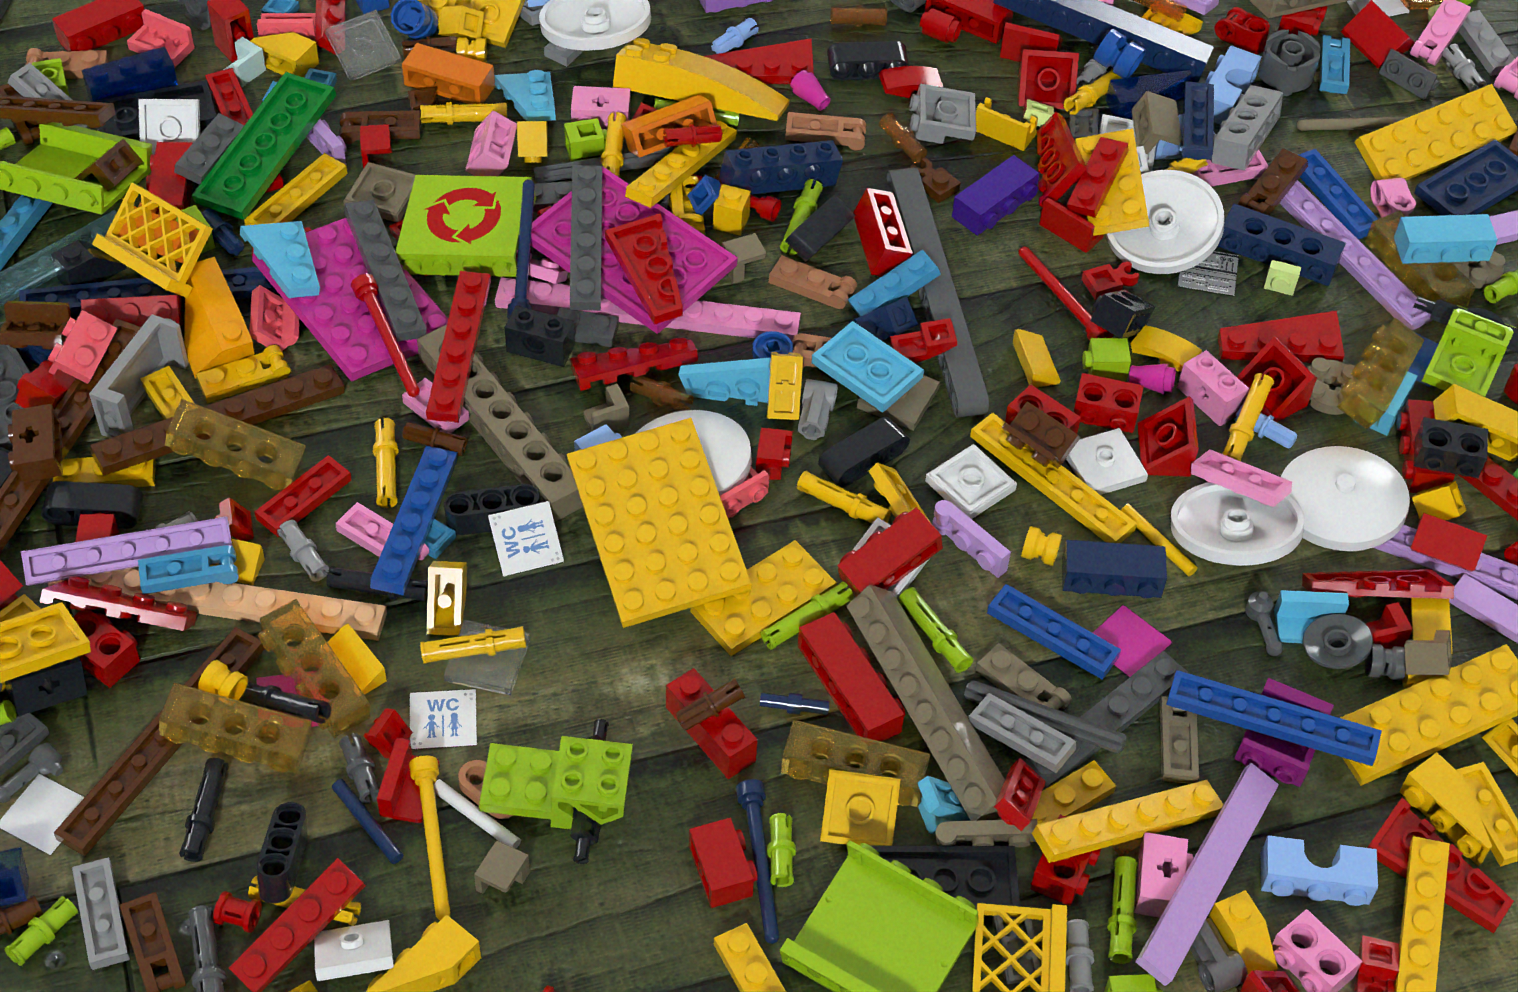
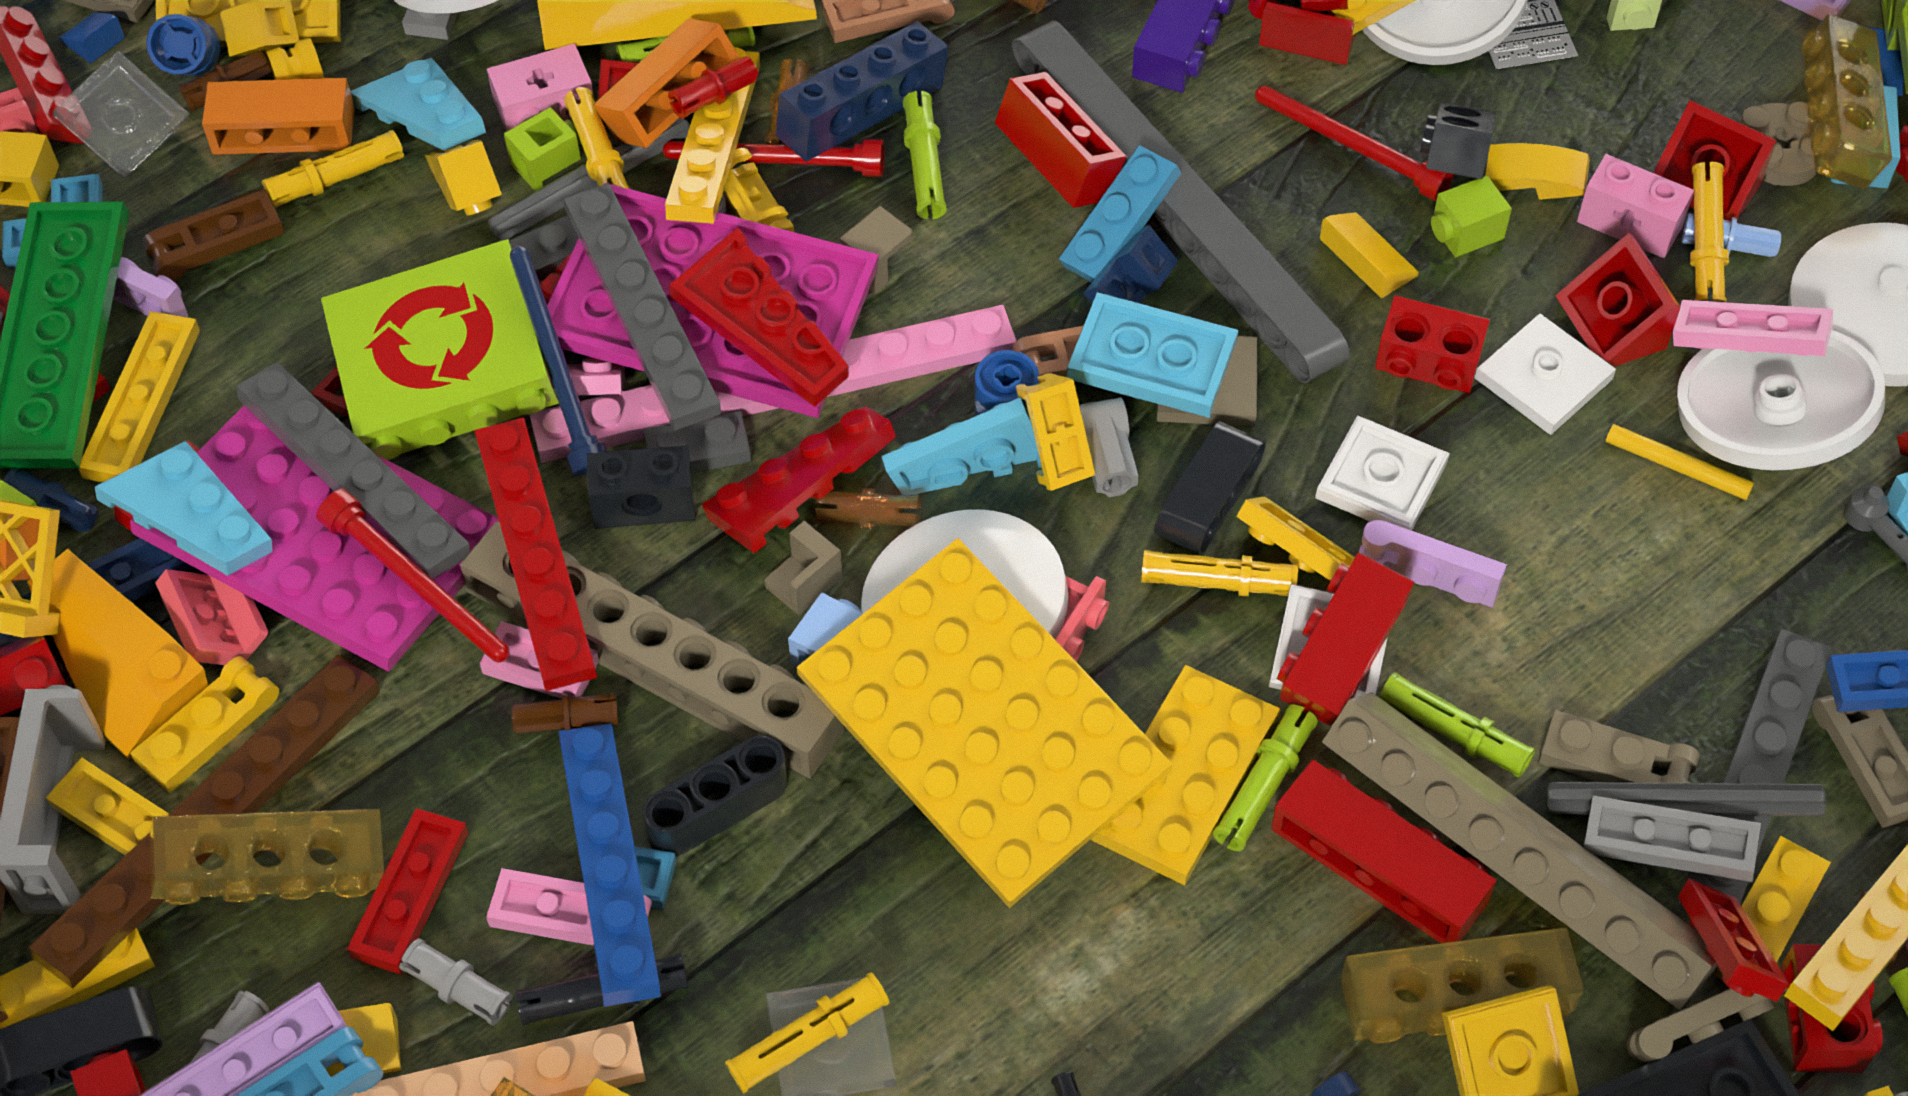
camera: 20 degrees left, 5 degrees up
red tile [214,497,254,541] -> none
dark tan plate [344,162,415,222] -> none
red panel [360,124,392,169] -> none
yellow pin [373,418,399,508] -> none
reddish brown tile [408,87,437,116] -> none
yellow slope [427,561,467,636] -> none
bright pink brick [465,110,517,176] -> none
white sticker [488,501,564,576] -> none
red brick [666,668,758,779] -> none
reddish brown axle [676,678,746,730] -> none
blue slope [687,175,720,215] -> none
yellow brick [713,184,751,236] -> none
red brick [756,427,793,480] -> none
dark blue bar [759,693,830,715] -> none
nougat plate [768,255,857,309] -> none
black beam [785,194,856,262] -> none
red slope [890,318,957,363] -> none
reddish brown plate [910,158,961,204] -> none
medium azure slope [917,776,971,834] -> none
yellow plate [970,413,1137,543] -> none
blue plate [987,584,1121,680] -> none
reddish brown bracket [1001,401,1080,469] -> none
yellow wheel [1021,526,1062,566] -> none
dark blue brick [1062,540,1167,598] -> none
red brick [1073,373,1144,433] -> none
red plate [1081,262,1139,300] -> none
dark pink sticker [1093,605,1172,677] -> none
dark pink cone [1129,364,1176,394] -> none
red wing [1218,311,1345,363] -> none

